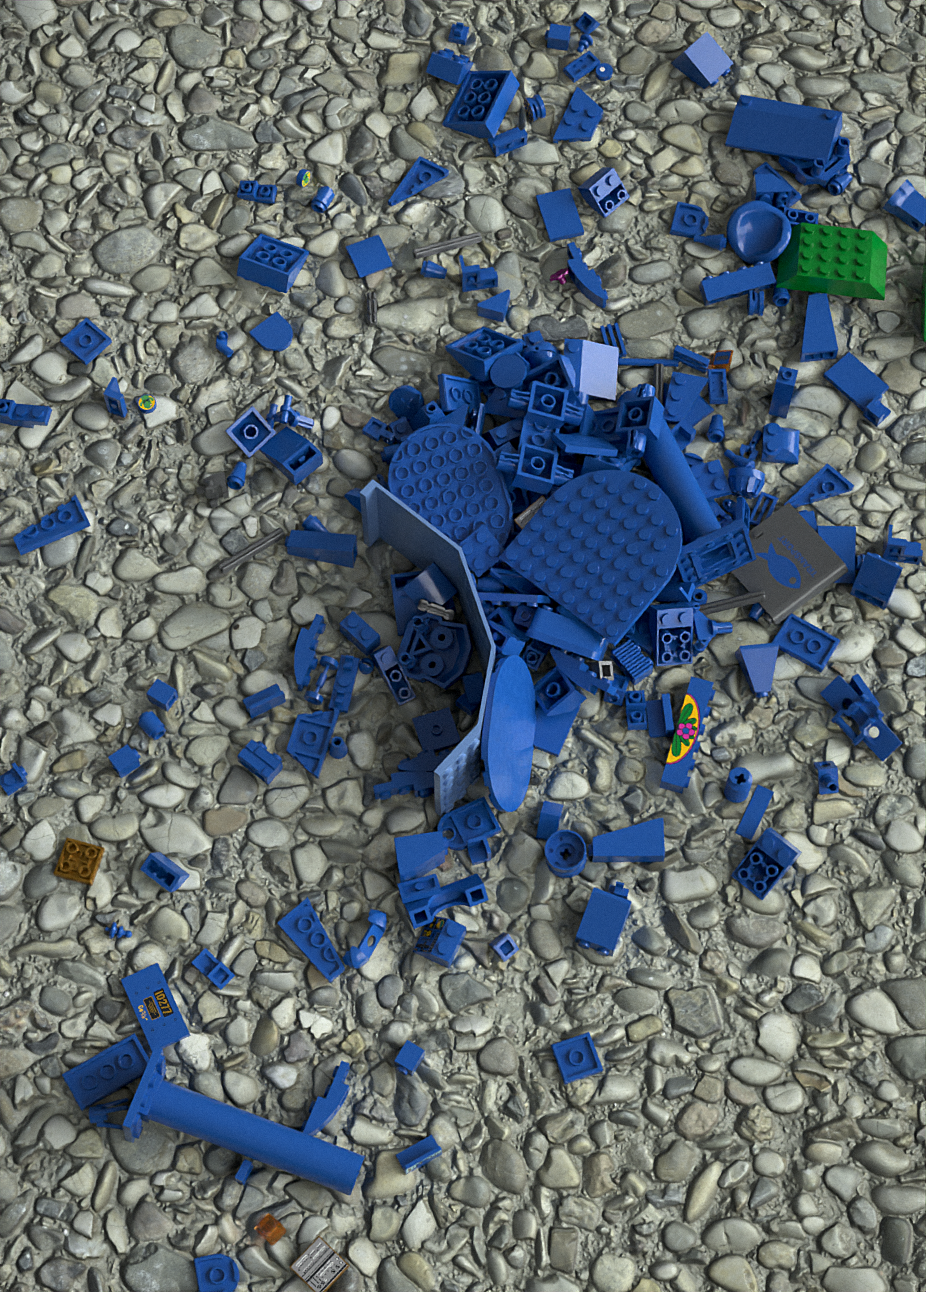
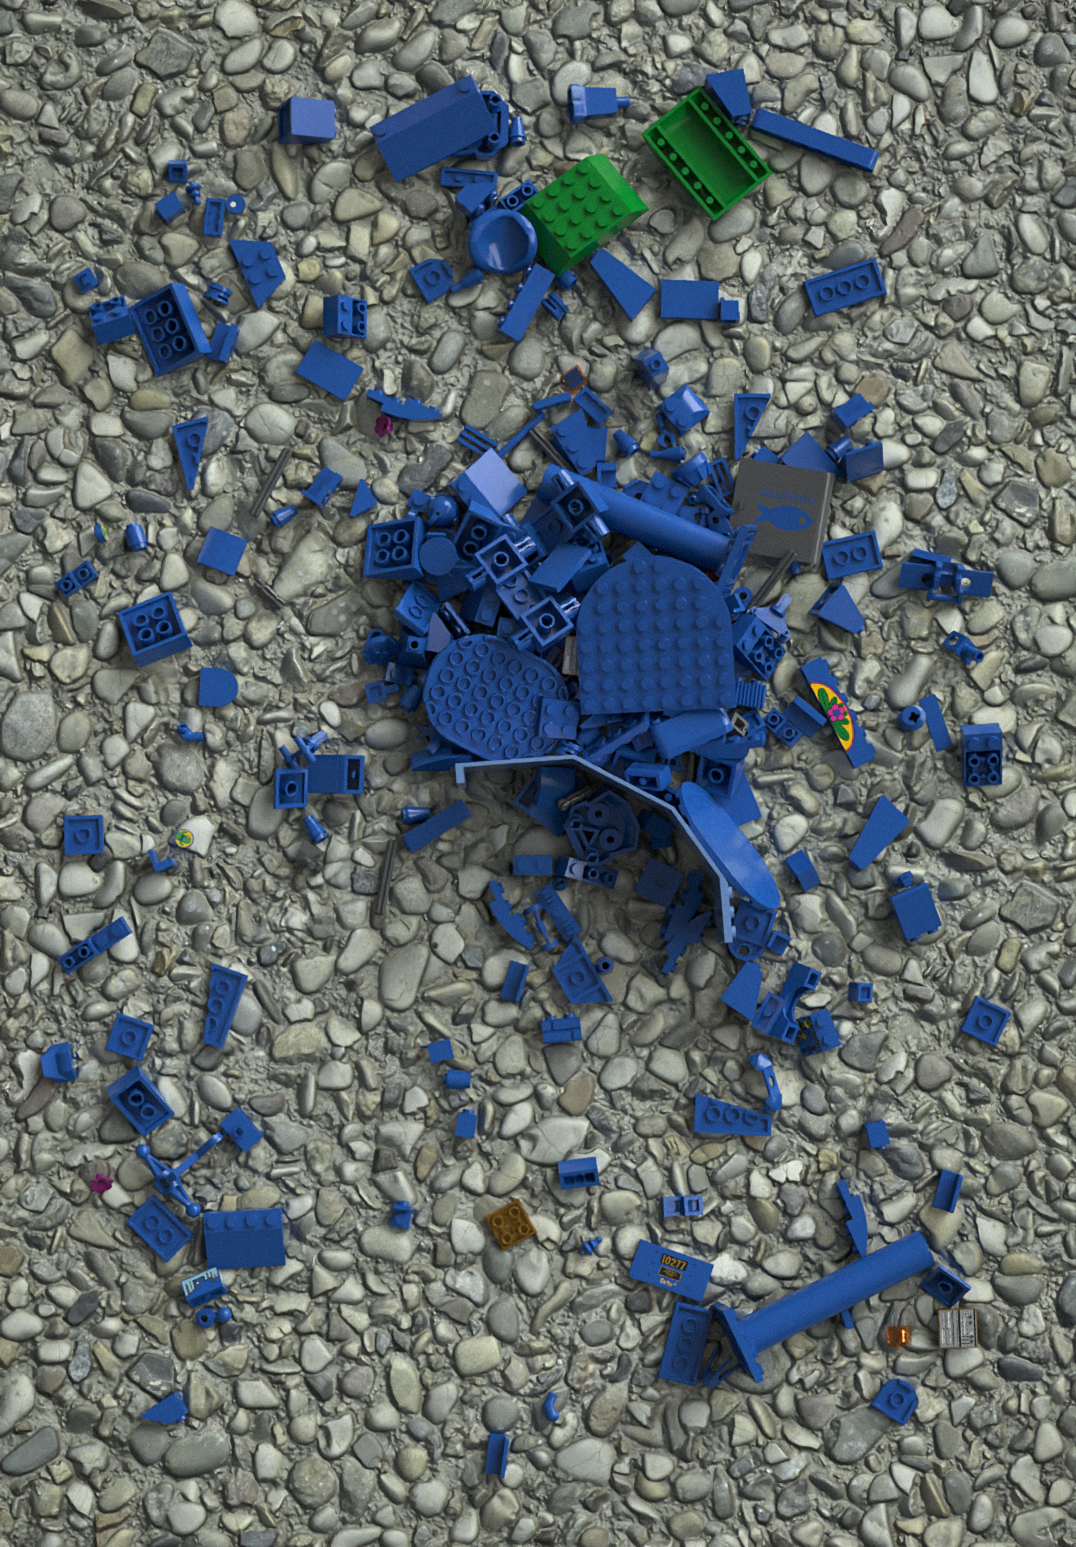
camera: 50 degrees left, 20 degrees up
blue wheel [545,830,587,879] -> none
none -> blue slope [919,1261,971,1308]

